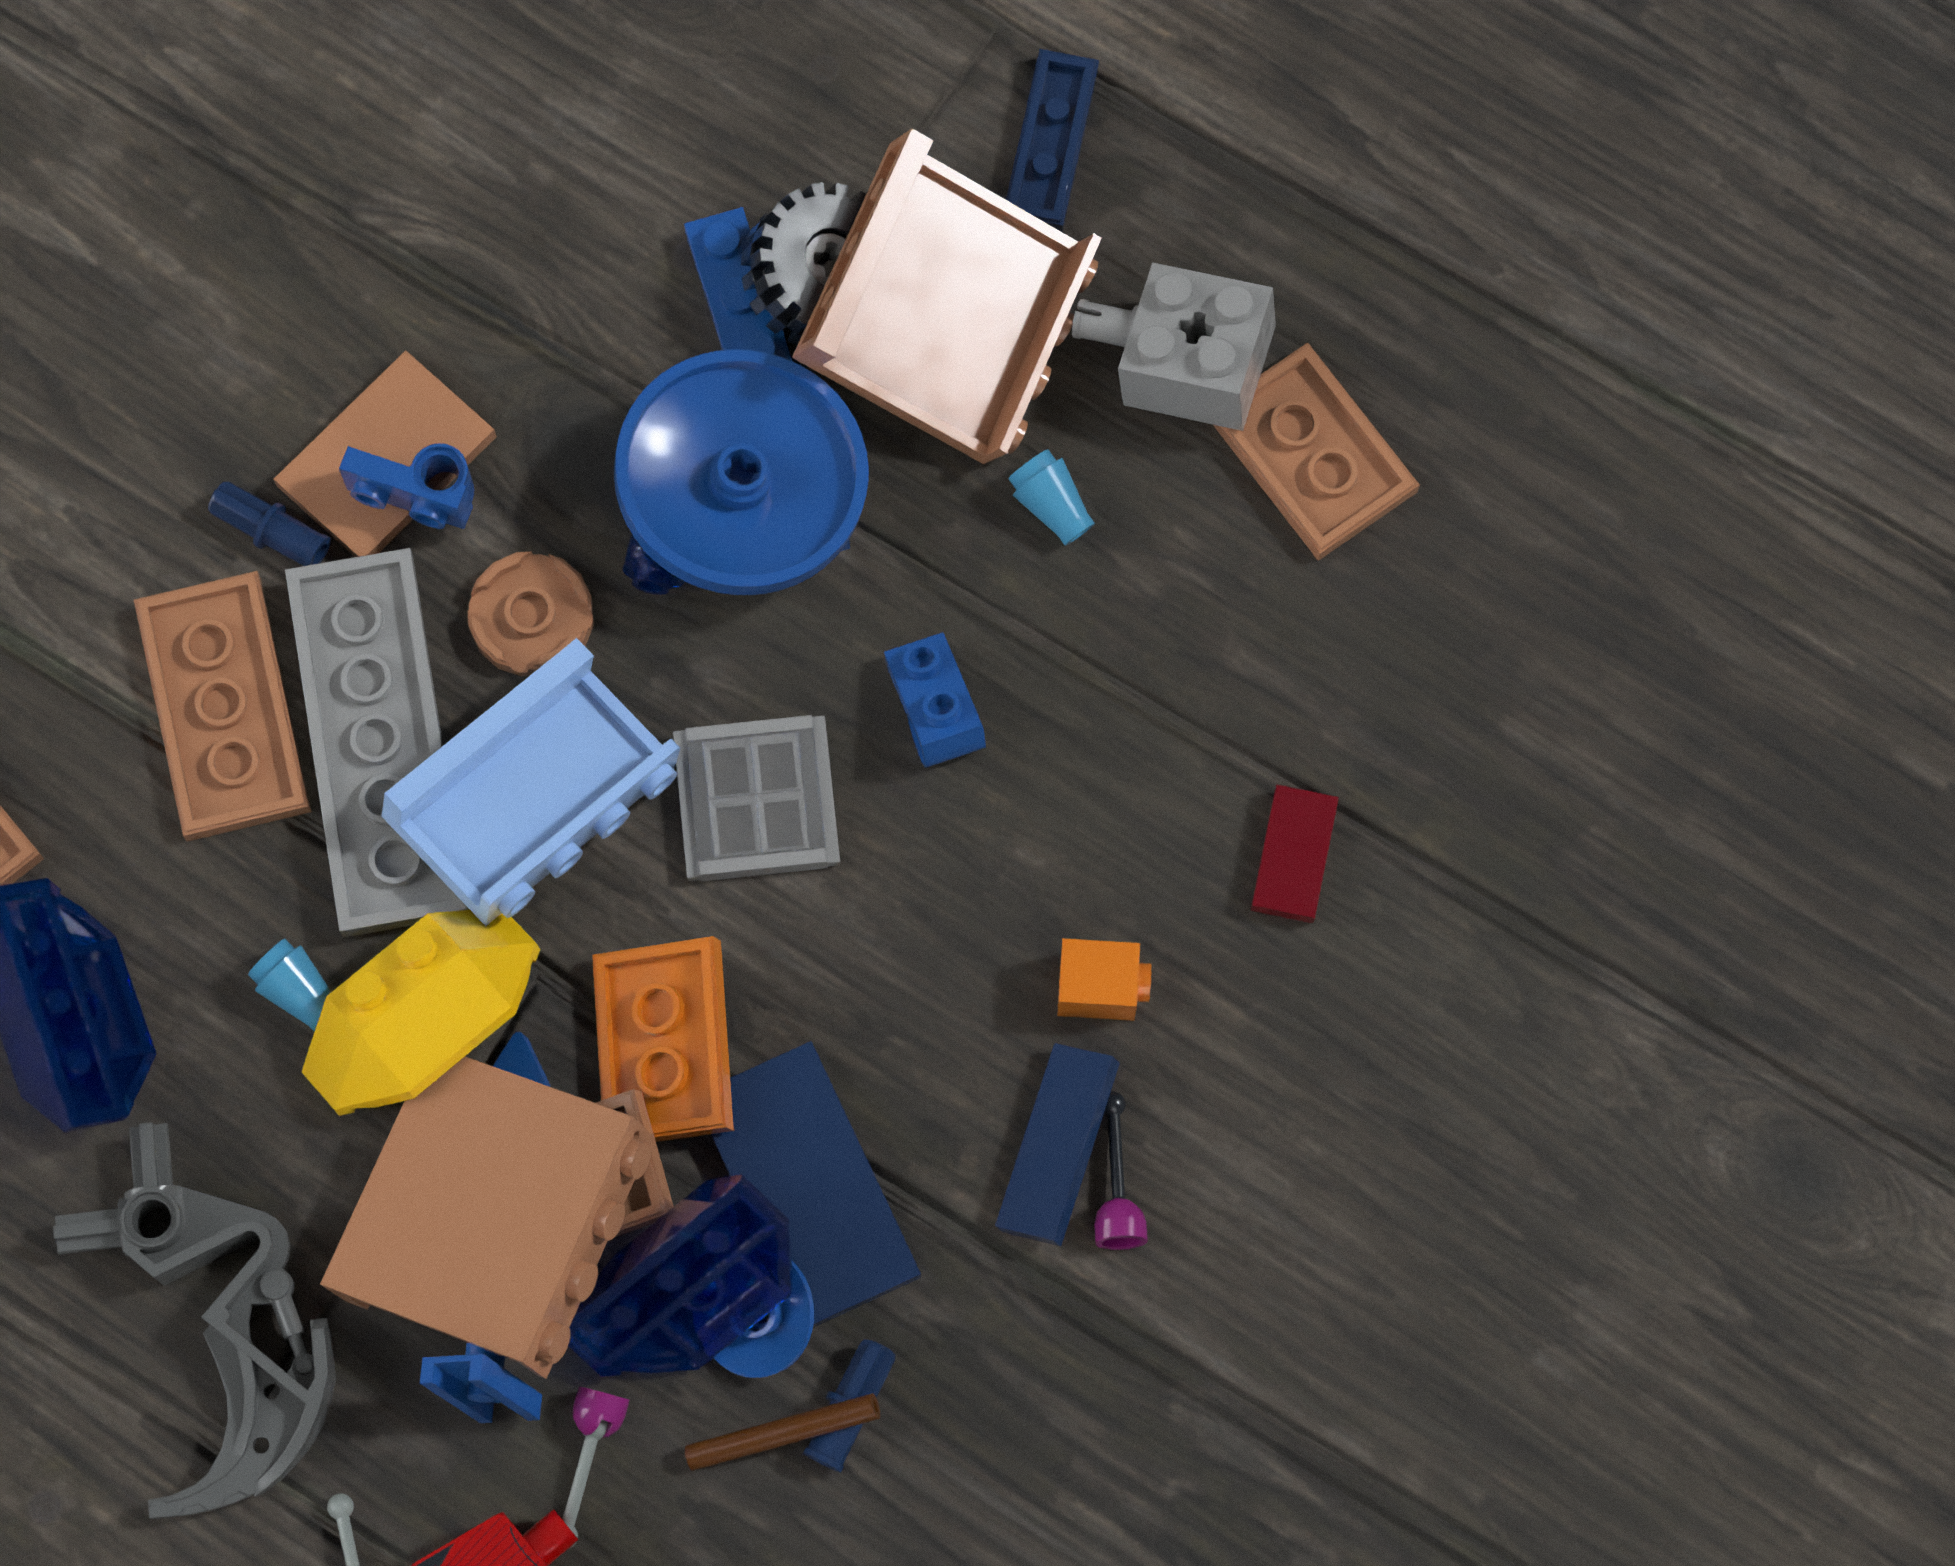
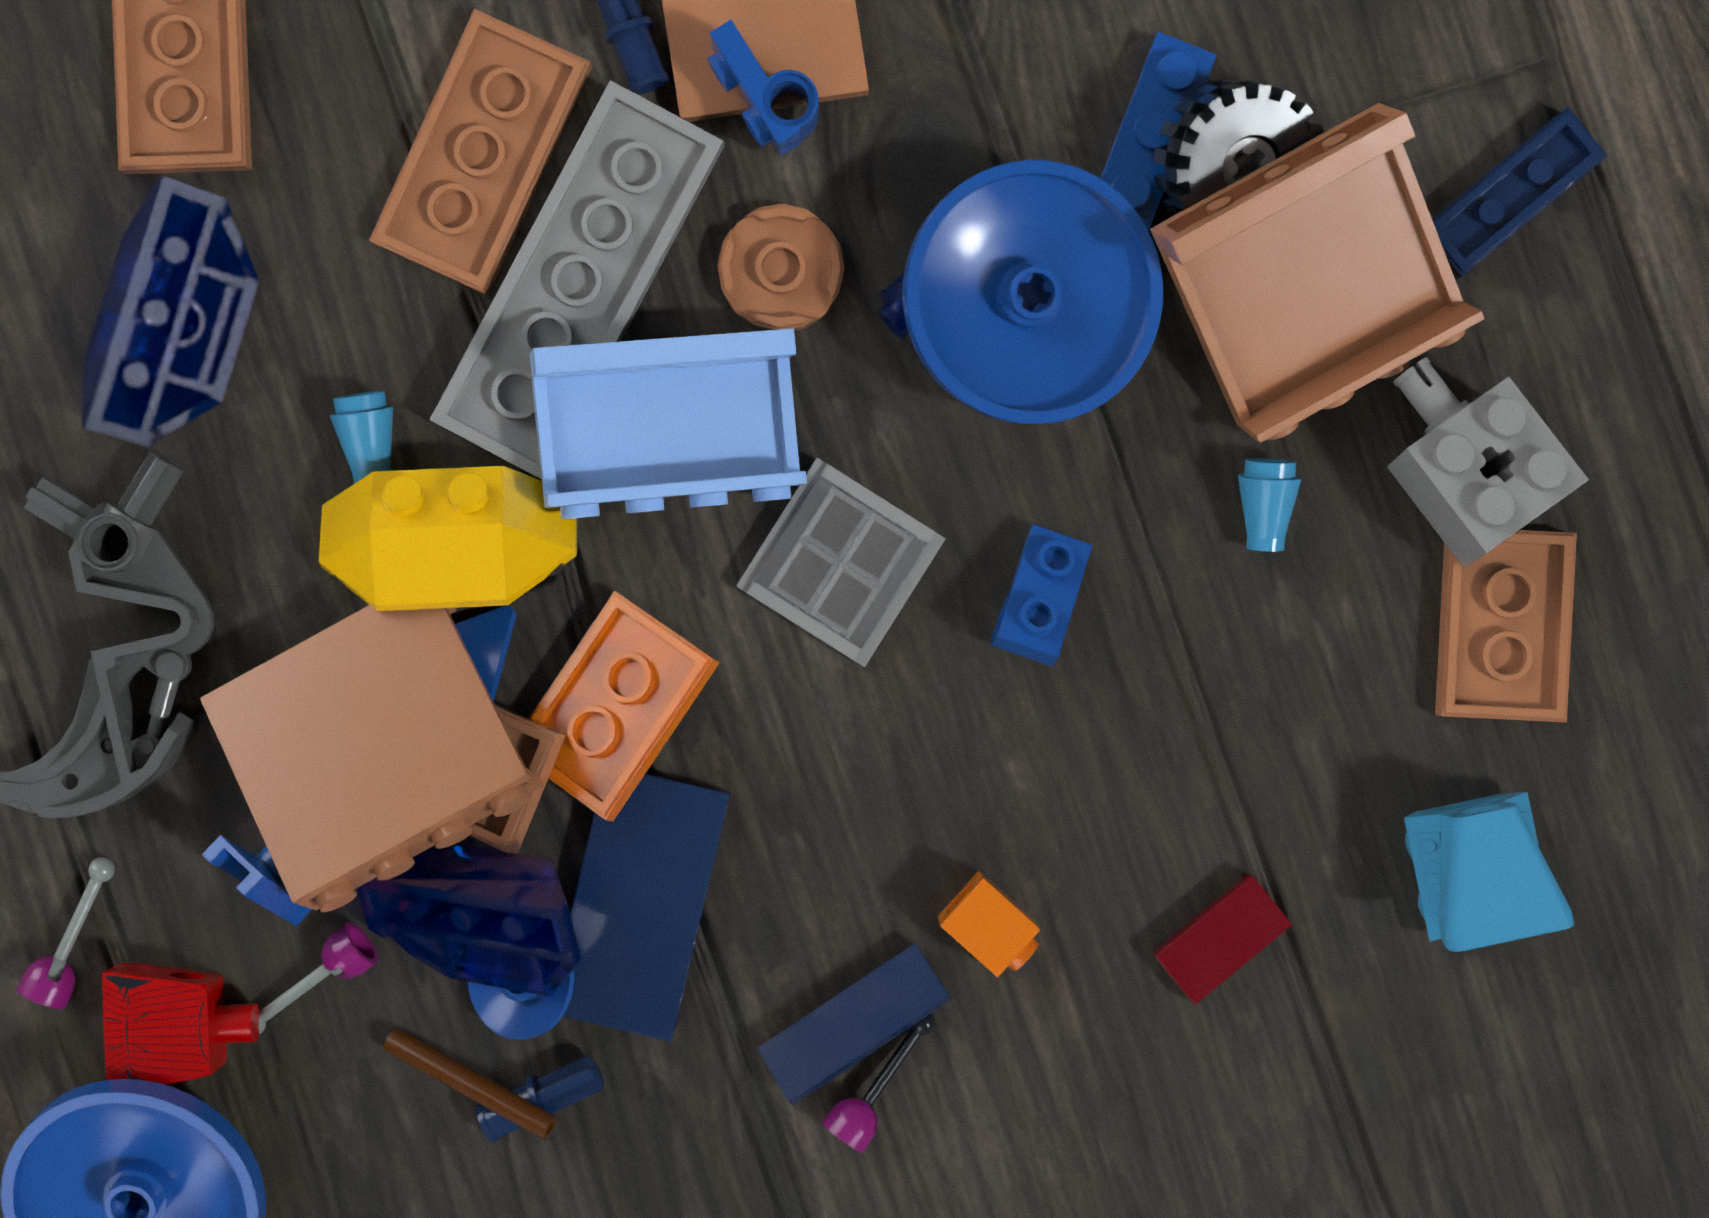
camera: 40 degrees right, 15 degrees up
none -> dark azure piece [1404,792,1574,952]

